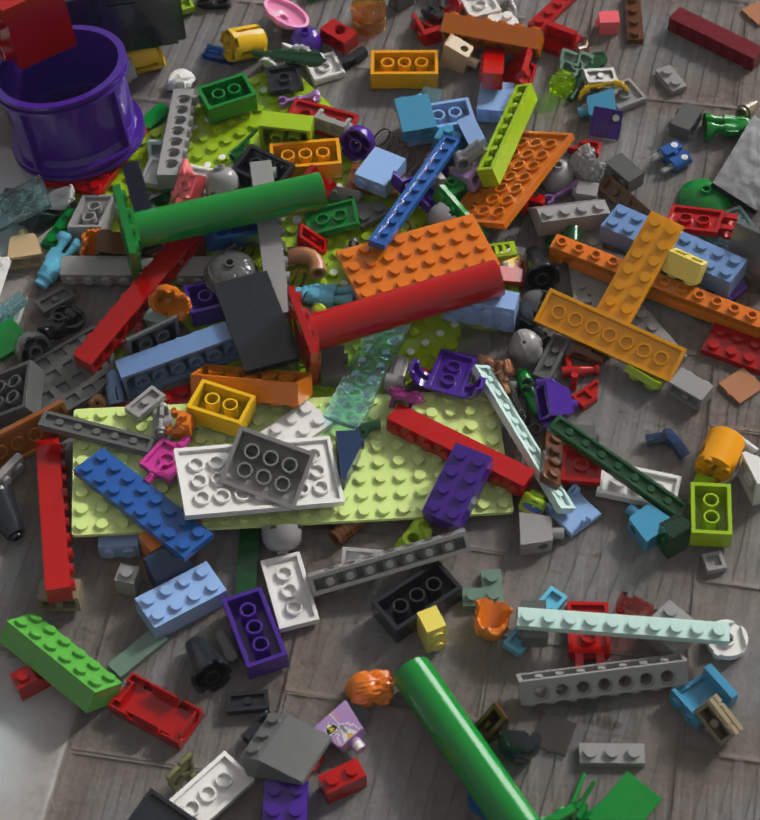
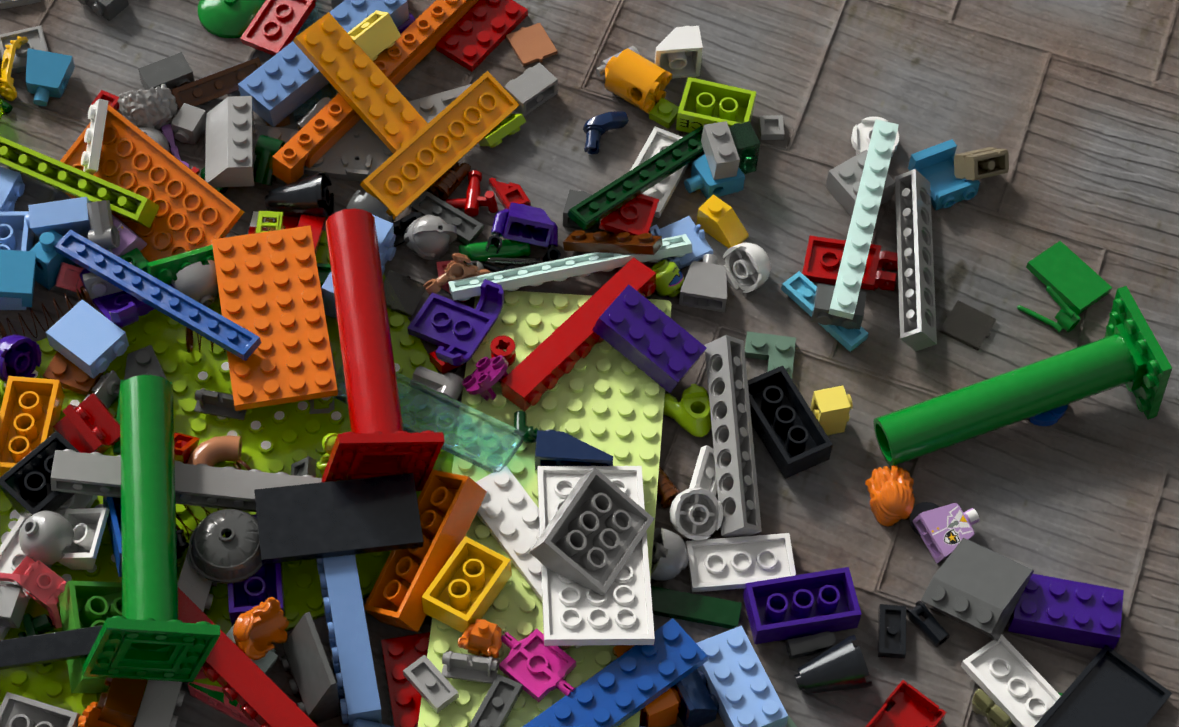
camera: 85 degrees left, 5 degrees up
medium azure piece [296,283,357,308] -> none
red brick [317,757,367,805] -> none
orange hair [473,597,514,641] -> none
slope [474,702,509,744] -> none
black cylinder [498,730,542,764] -> none
light grey plate [578,743,645,767] -> none
dark purple sticker [589,106,624,141] -> none
clear red cylinder [615,591,658,617] -> none
blue piece [650,140,692,174] -> none
none -> white plate [81,99,109,175]
none -> red wheel [490,335,516,366]
none -> white cylinder [670,488,723,541]
none -> yellow slope [696,194,749,249]
none -> light grey brick [701,121,740,180]
none -> white cylinder [723,242,771,293]

